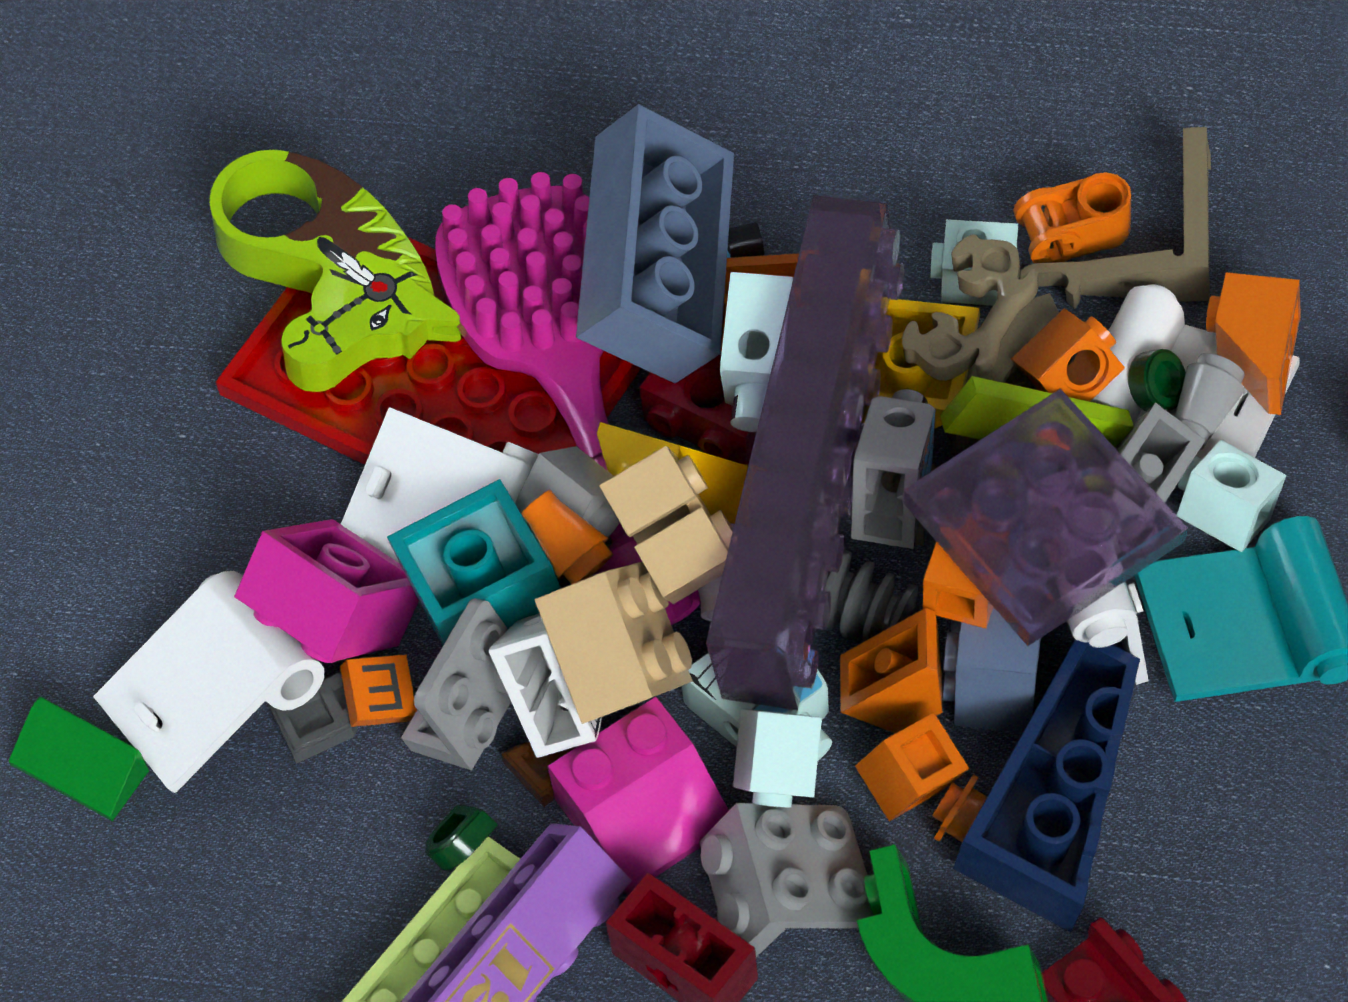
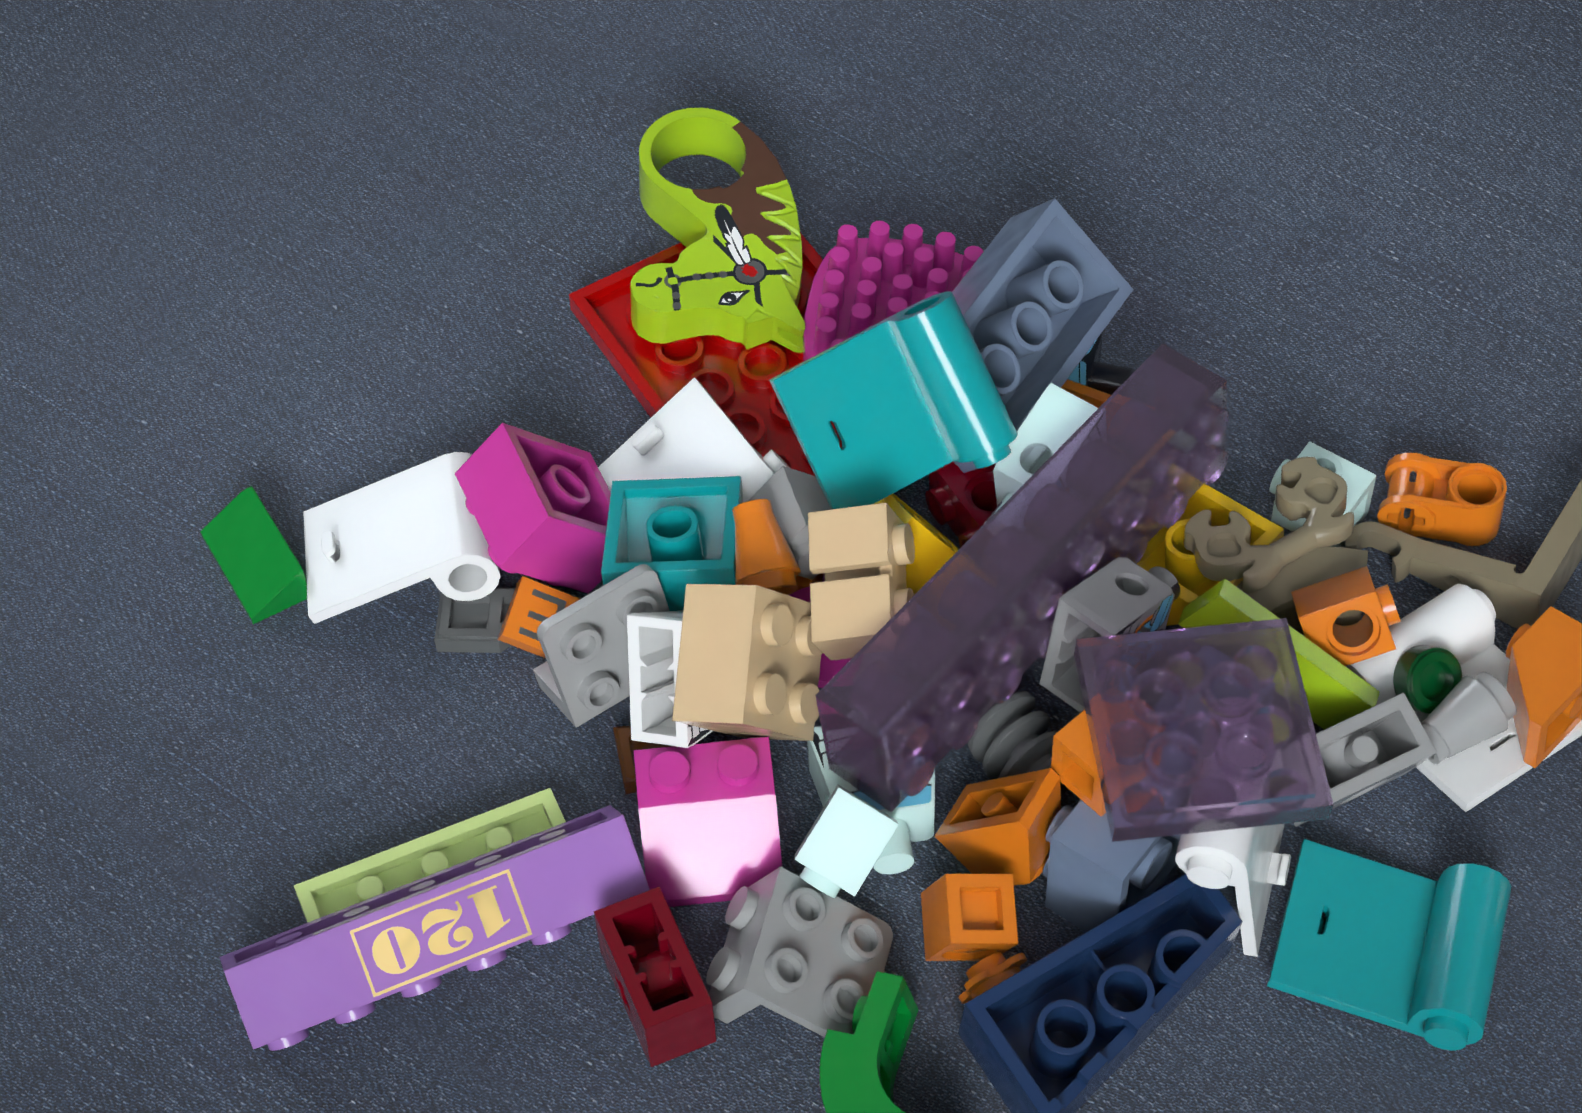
camera: 25 degrees right, 5 degrees down
dark green tile [425,804,498,871] -> none
light aqua brick [1176,440,1286,552] -> none
none -> teal door [769,291,1018,510]

